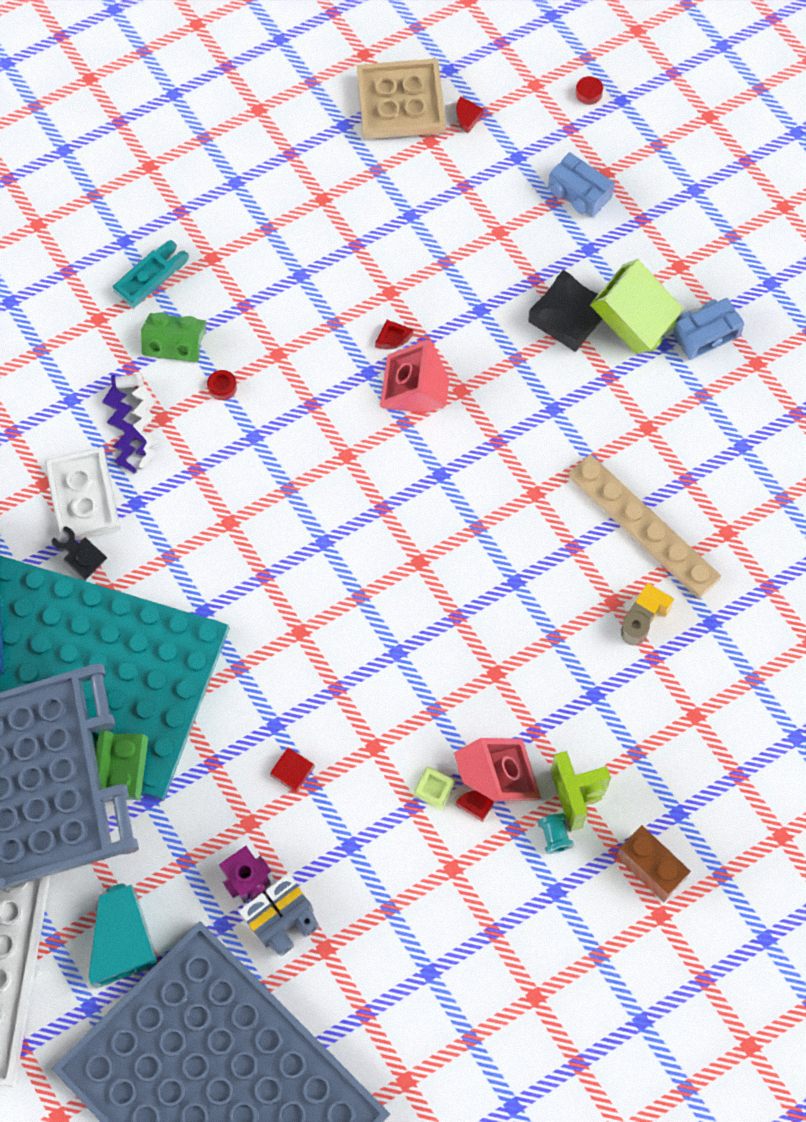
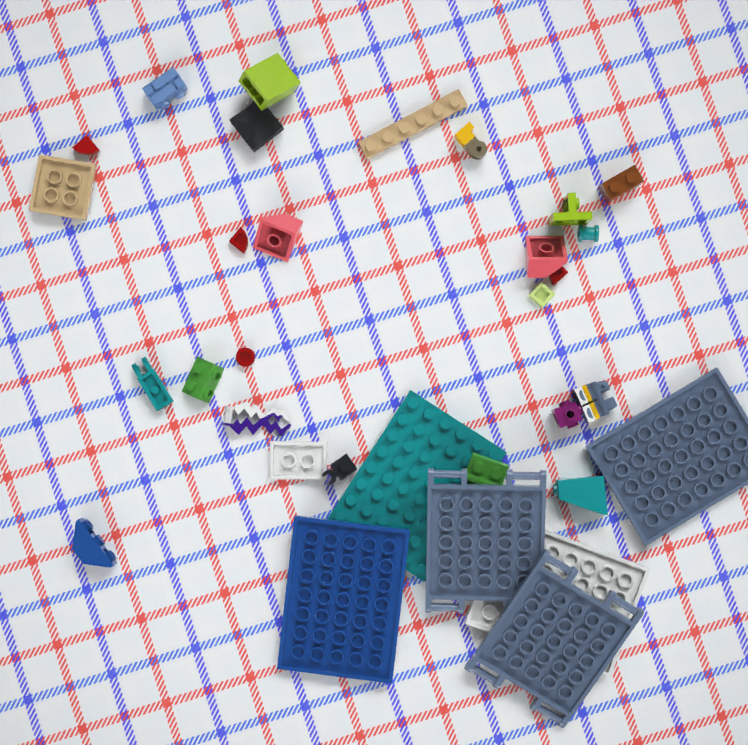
camera: 70 degrees left, 20 degrees up
red tile [270,747,315,793] -> none
red tile [575,76,603,105] -> none
medium blue brick [673,298,744,360] -> none

